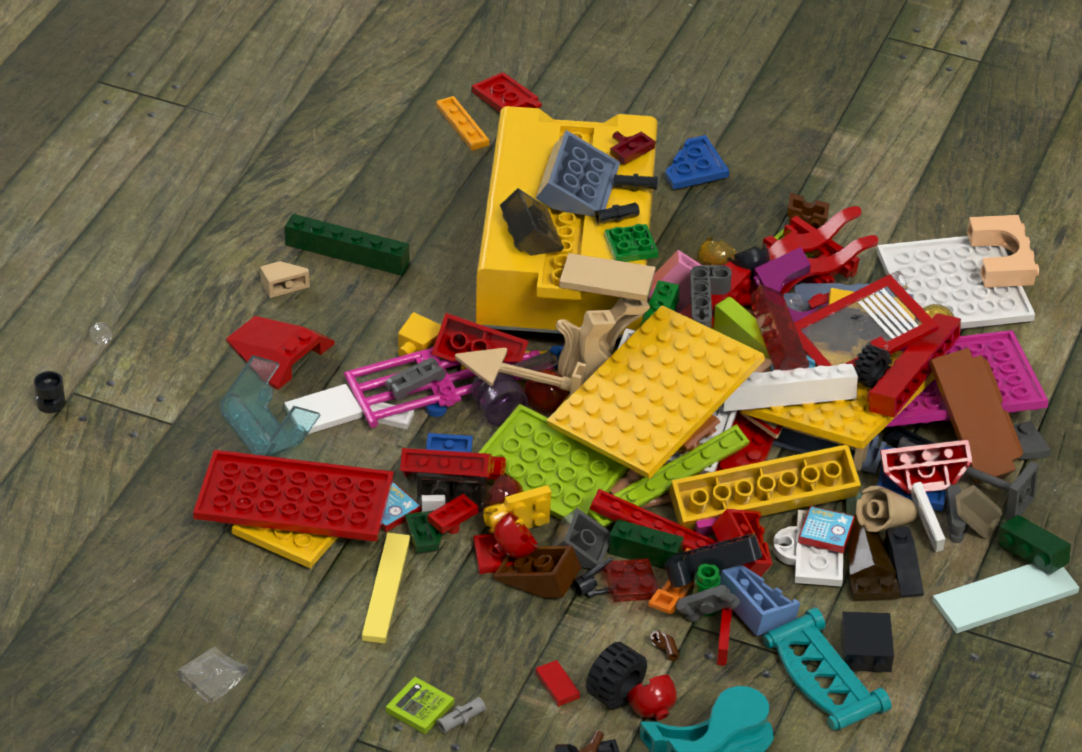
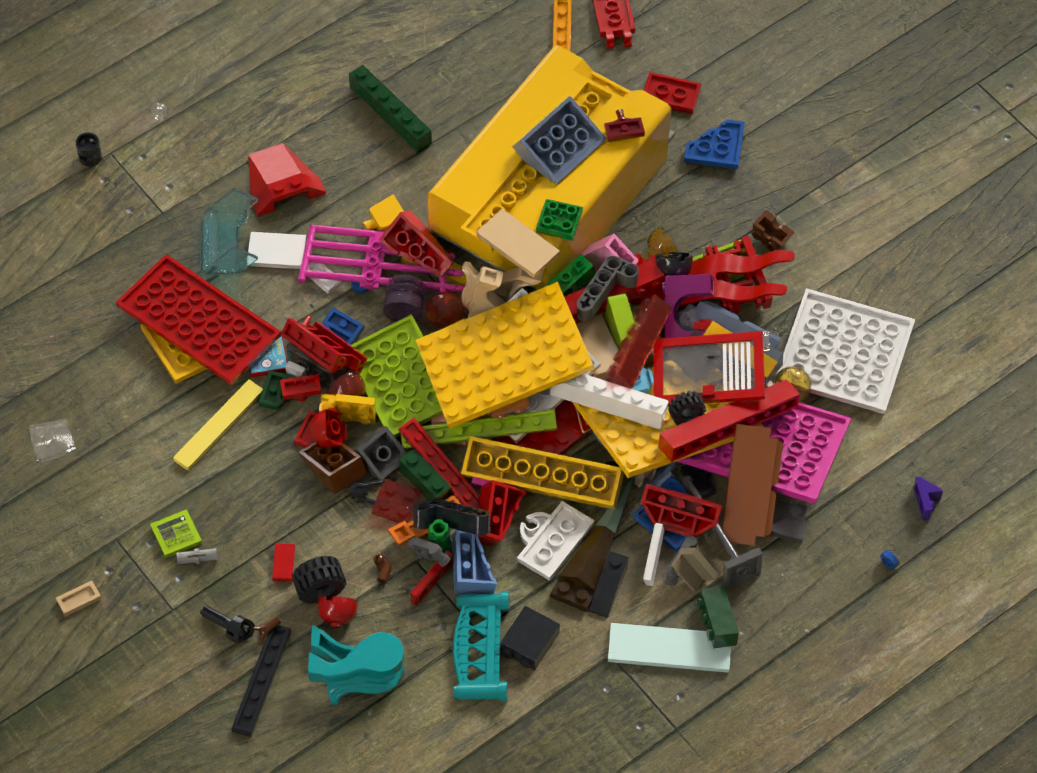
camera: 30 degrees right, 15 degrees up
tan slope [260,261,310,298] -> none
dark grey plate [385,358,446,400] -> none
tan piece [455,348,586,396] -> none
clear smoke slope [500,188,564,256] -> none
clear smoke tile [512,351,558,378] -> none
black pin [594,202,640,224] -> none
black pin [614,174,658,191] -> none
tile [798,506,855,553] -> none
tan cone [856,486,918,532] -> none
light nougat arch [967,215,1039,288] -> none

